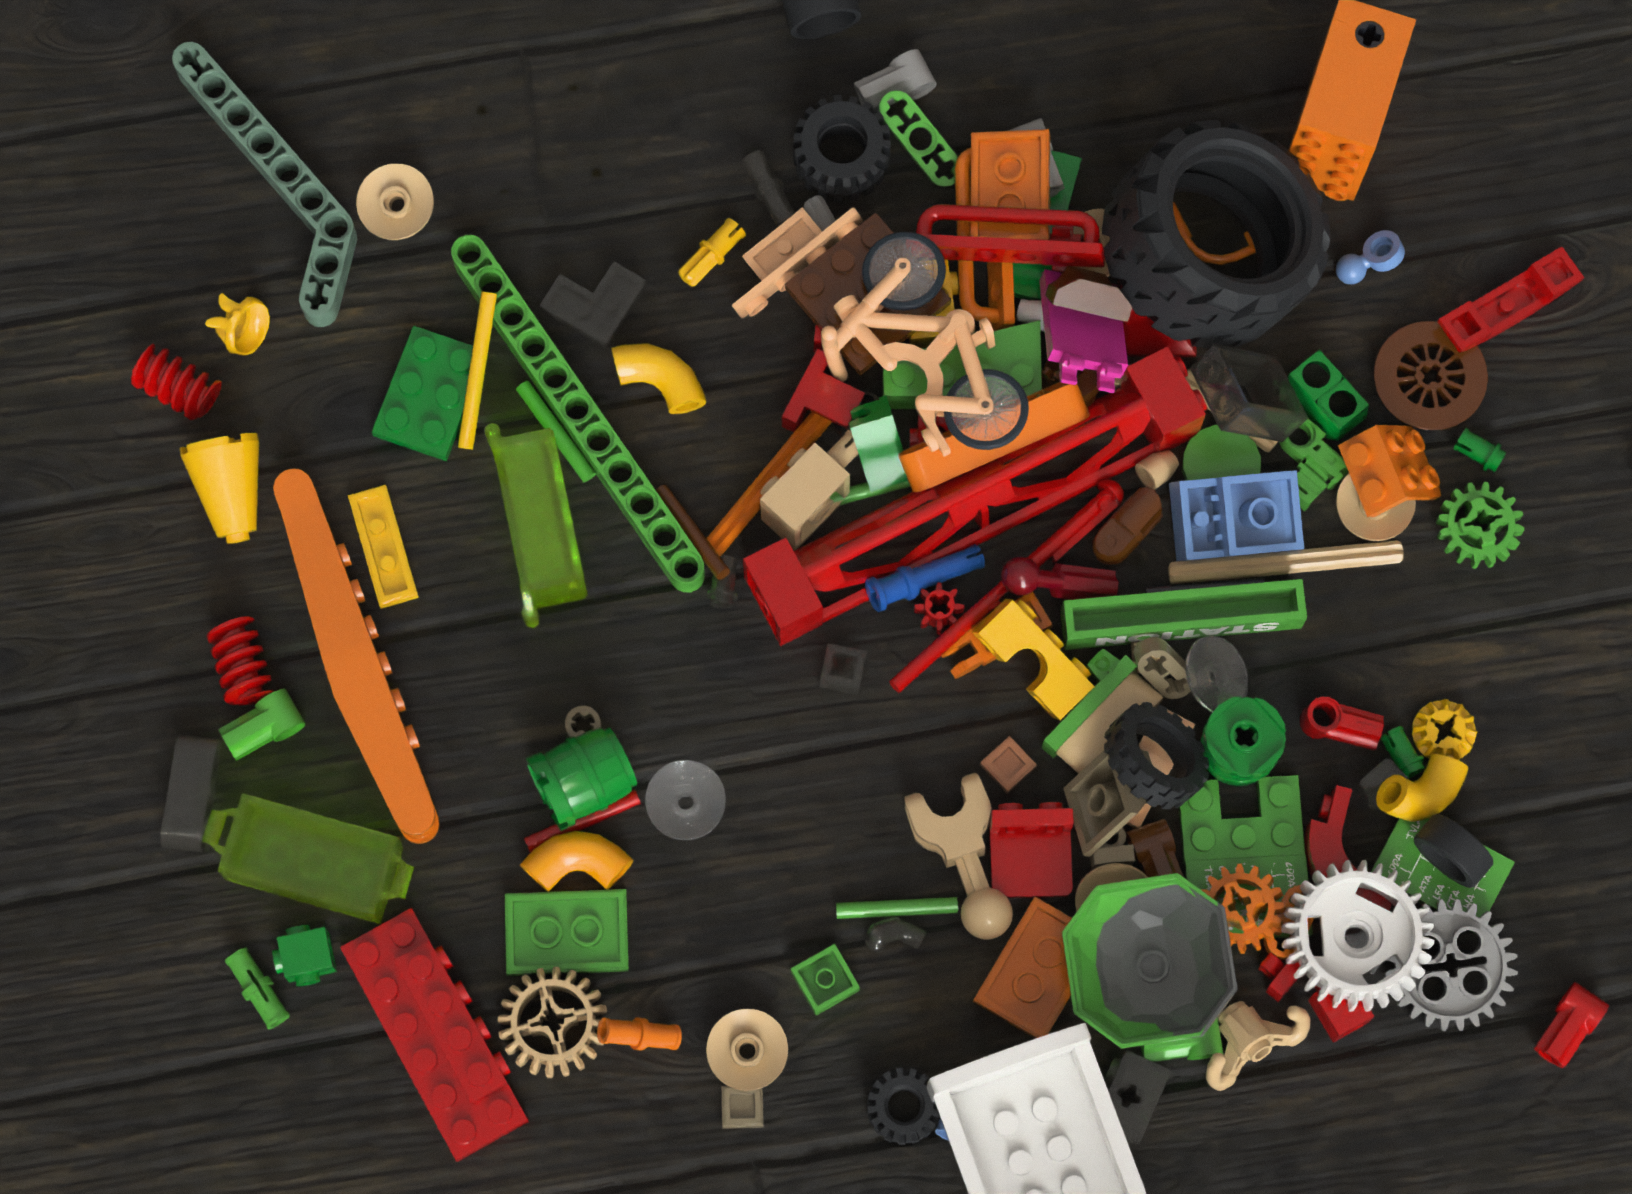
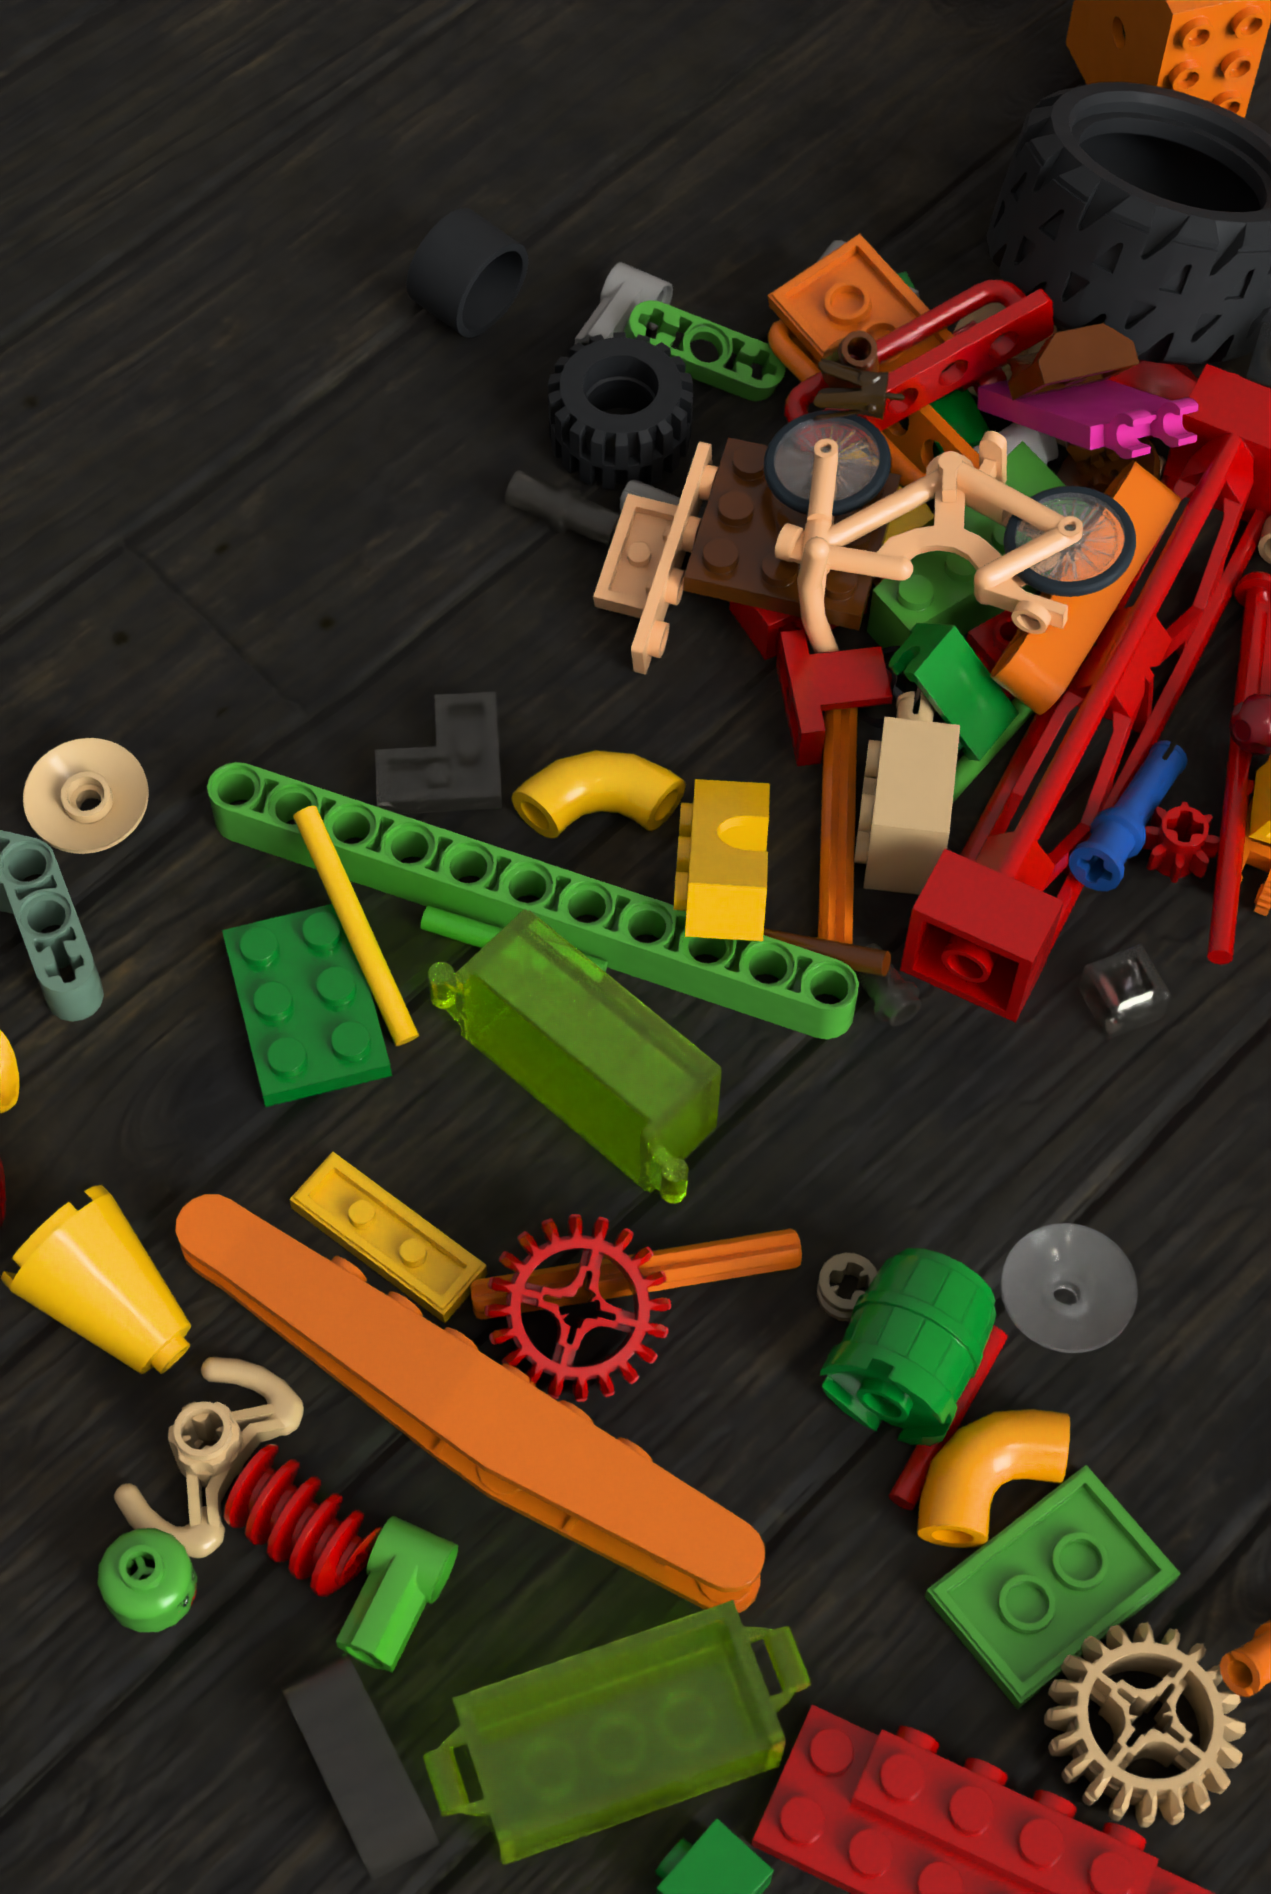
camera: 35 degrees left, 15 degrees down
yellow axle [678,218,746,287] -> none
none -> bright green head [98,1528,197,1632]
none -> tan piece [114,1357,304,1559]
none -> orange axle [470,1228,802,1320]
none -> red gear [484,1214,671,1402]
none -> yellow arch [674,779,770,941]
none -> dark brown piece [813,359,905,421]
none -> reddish brown cone [821,331,879,388]

